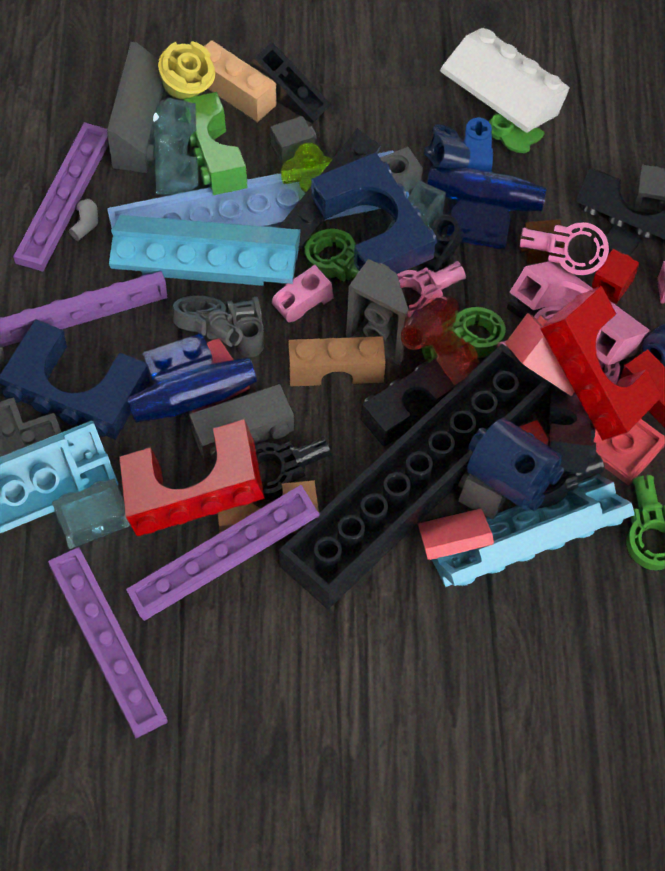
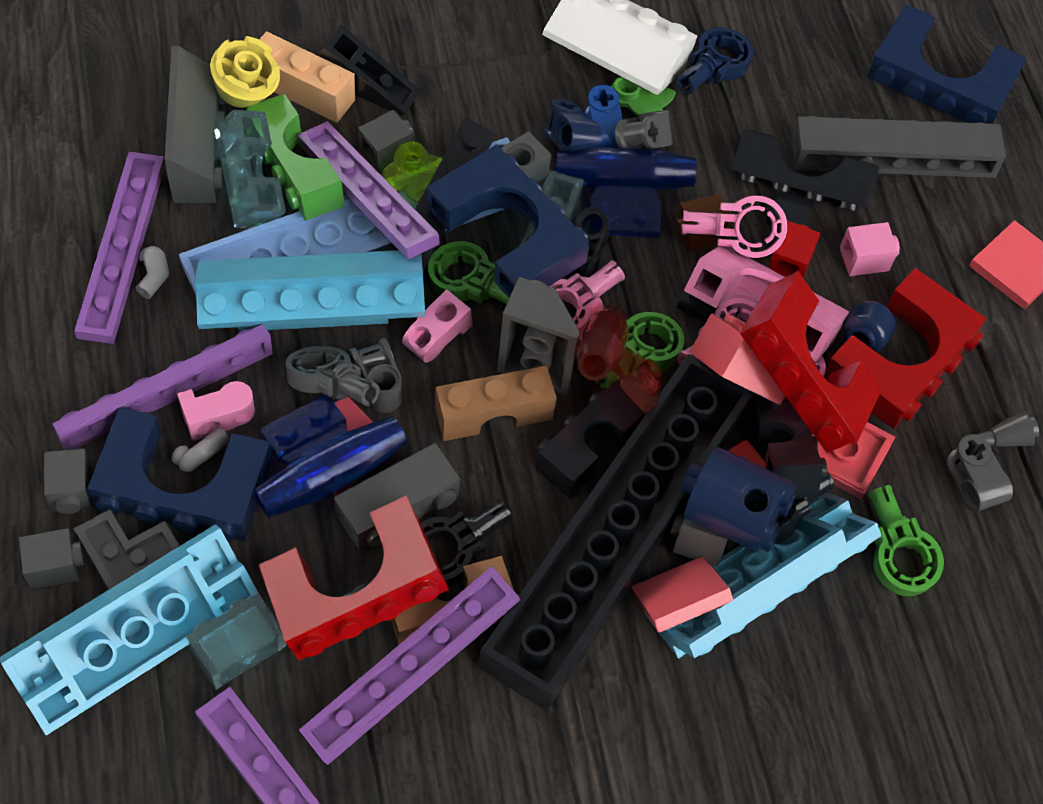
camera: 15 degrees left, 0 degrees up
none -> light grey arm [172,428,229,472]
none -> bright pink leg [177,381,255,442]
none -> medium lavender plate [297,121,440,260]
none -> dark grey piece [615,110,673,151]
none -> dark blue pin [676,27,754,94]

